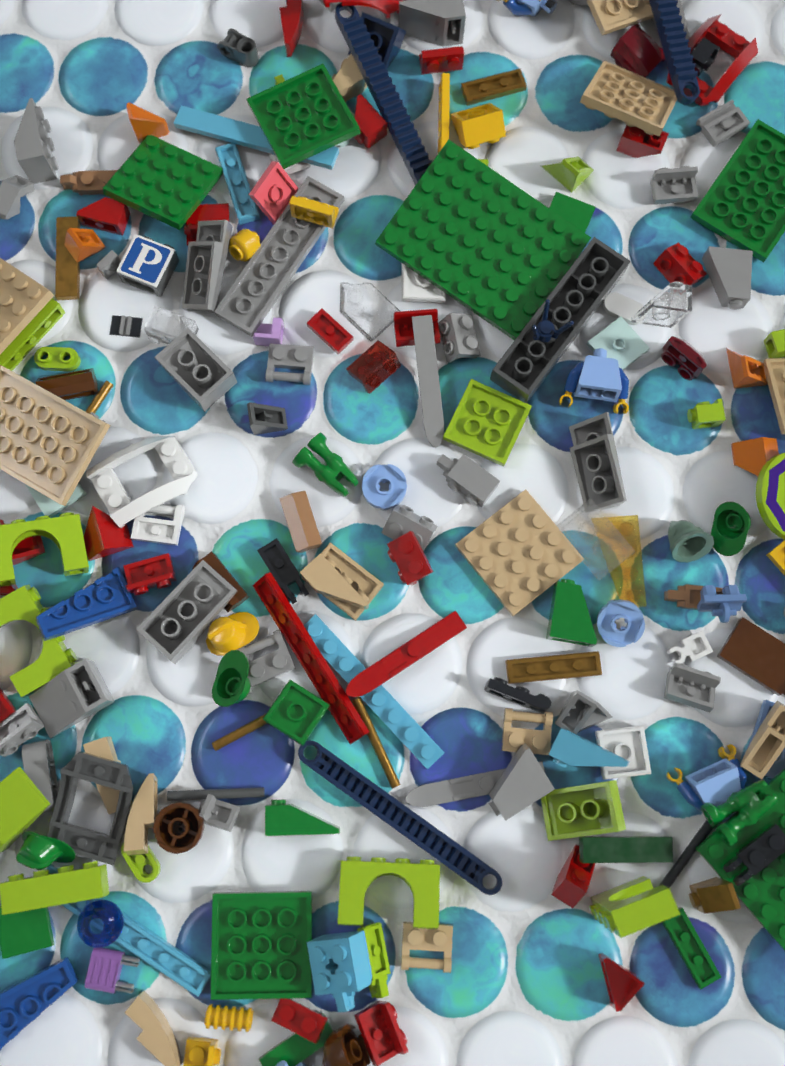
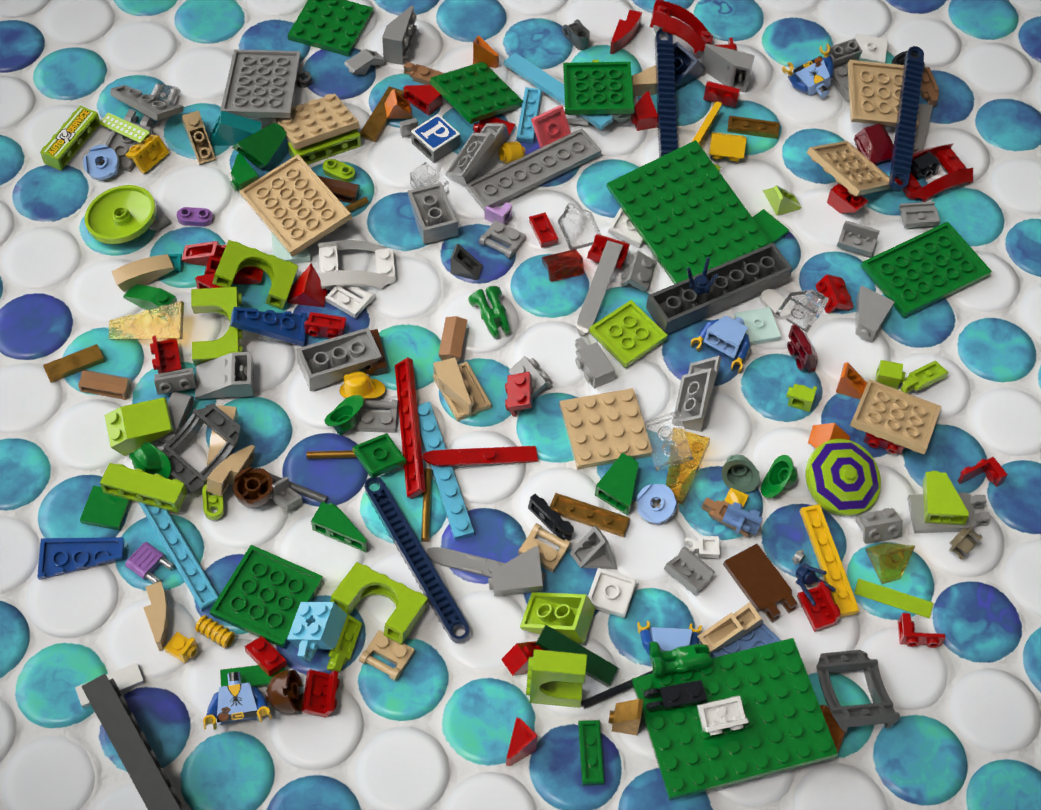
camera: 25 degrees right, 20 degrees down
clear blue piece [77,900,124,948] -> none
black piece [109,315,143,338] -> none
black hinge [257,538,309,604] -> none
yellow bracket [289,196,339,229] -> none
light blue plate [362,464,407,510] -> none
medium azure slope [548,728,630,768] -> none
none -> yellow tile [724,488,749,510]

